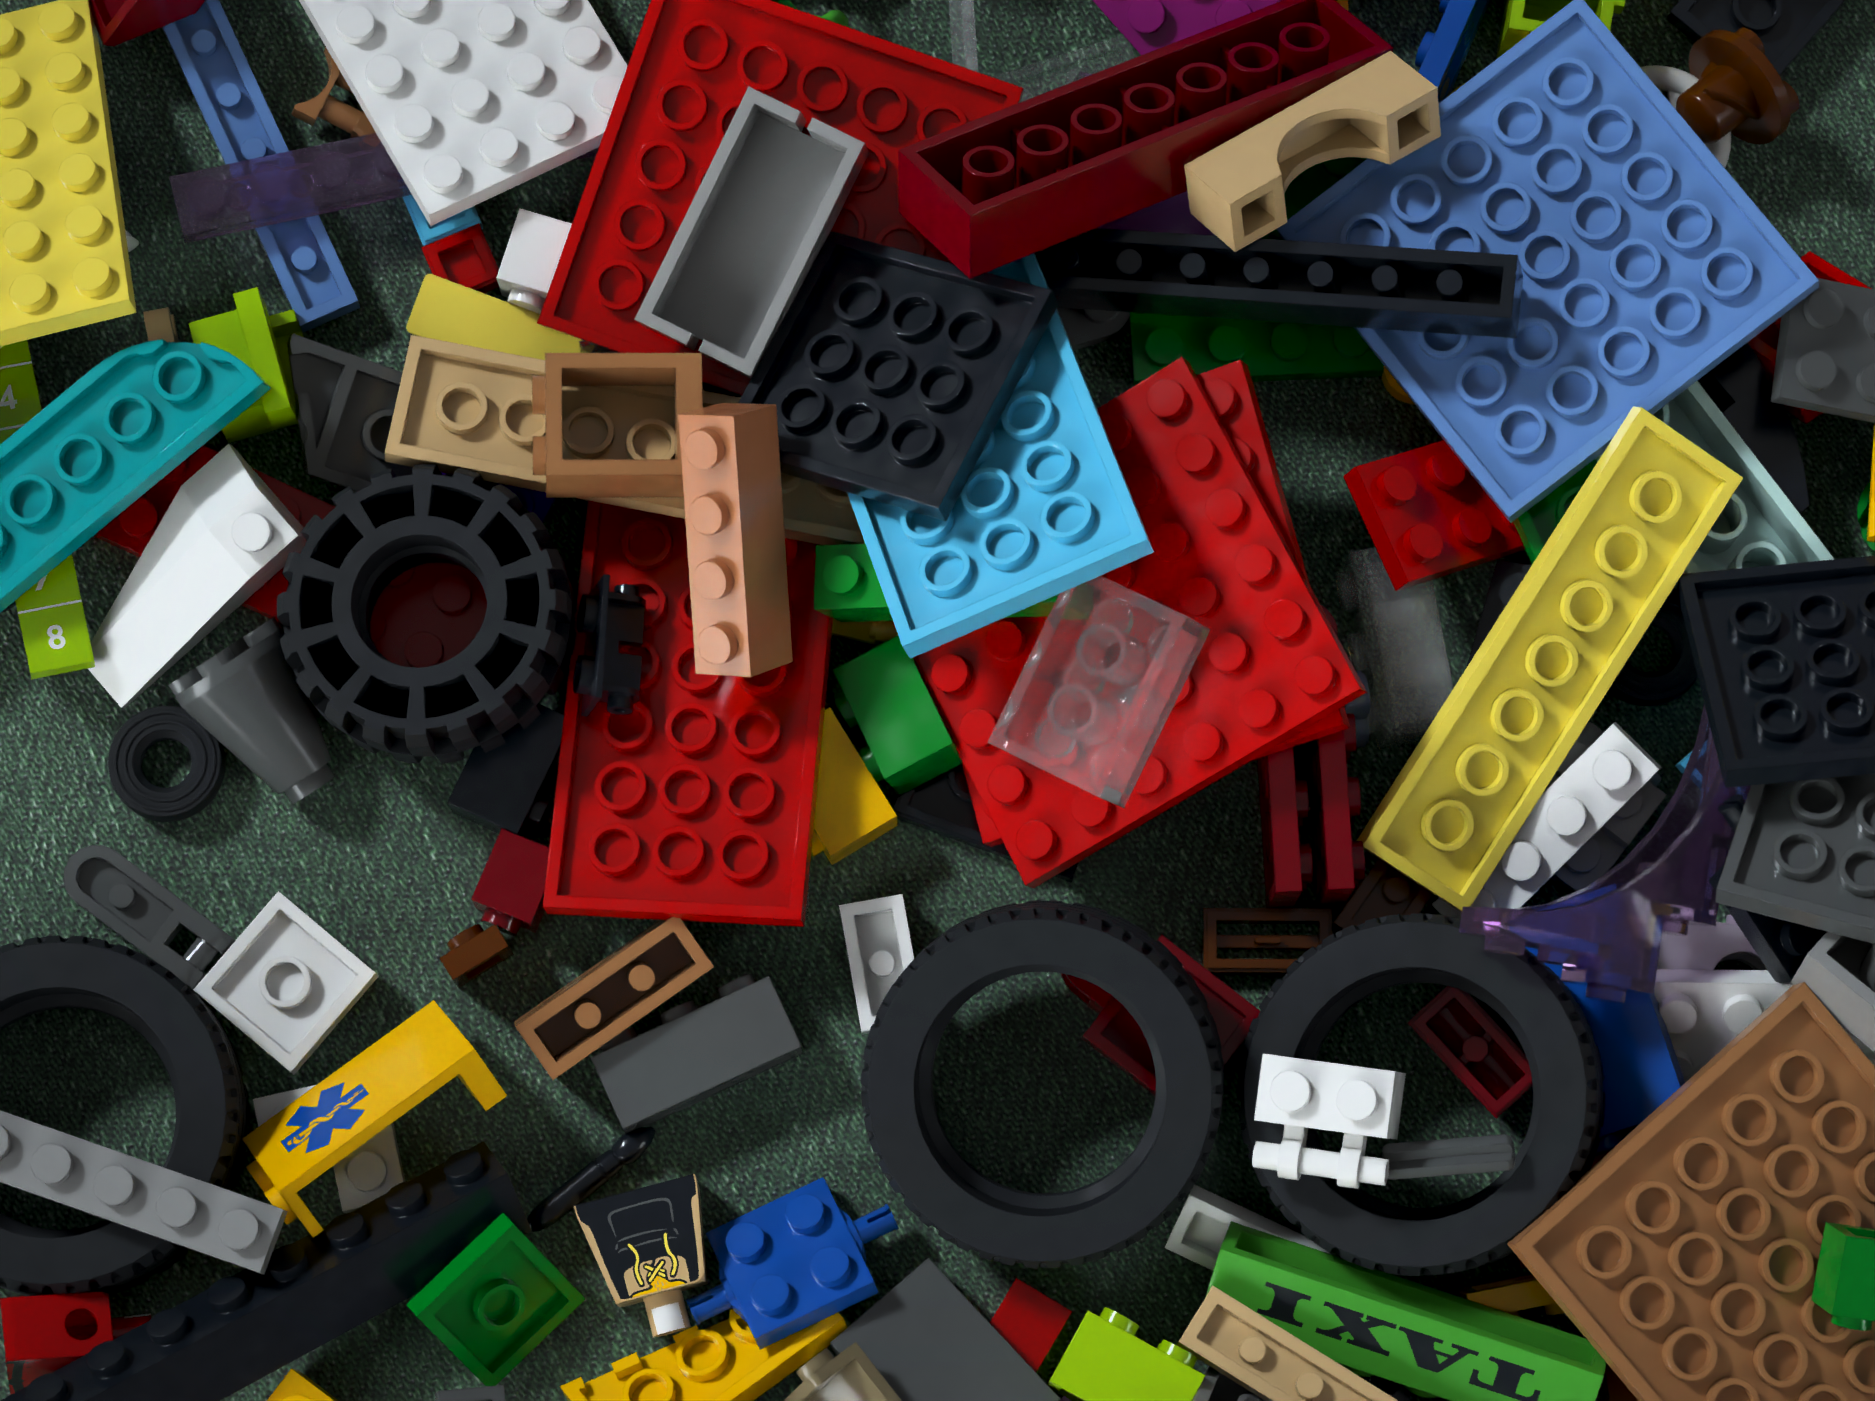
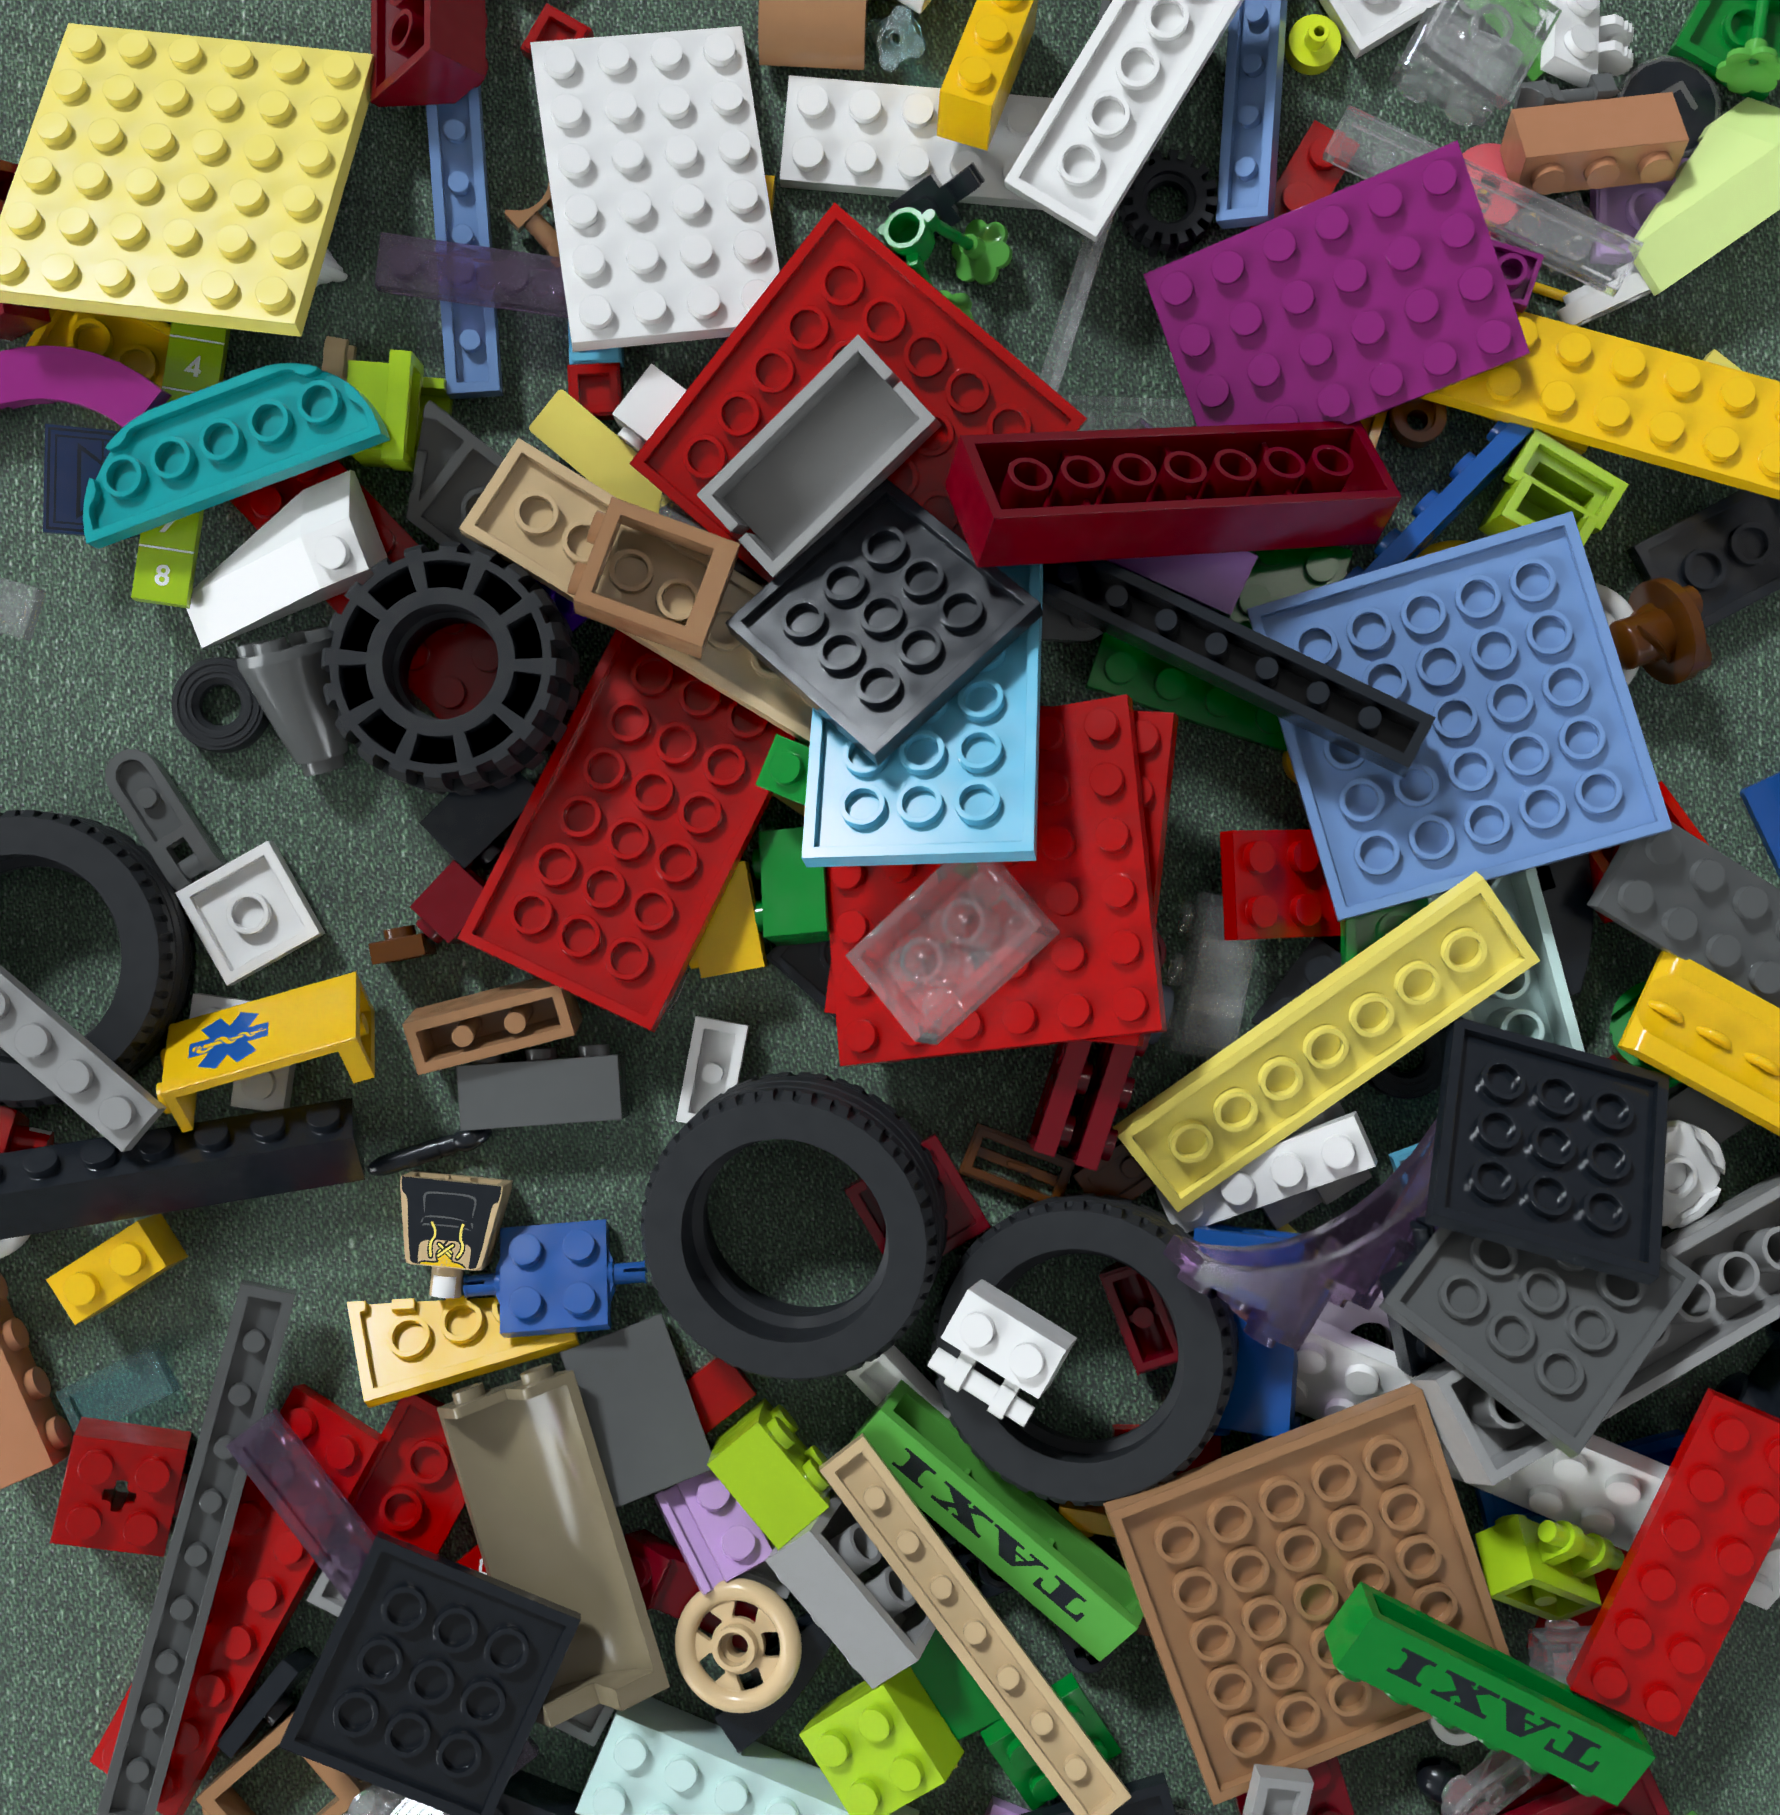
camera: 25 degrees right, 10 degrees up
green plate [406,1213,585,1386] -> none
black hinge [573,574,646,717] -> none
nougat brick [678,403,793,677] -> none
tan arch [1184,51,1441,252] -> none
dark grey axle [1382,1134,1515,1180] -> none

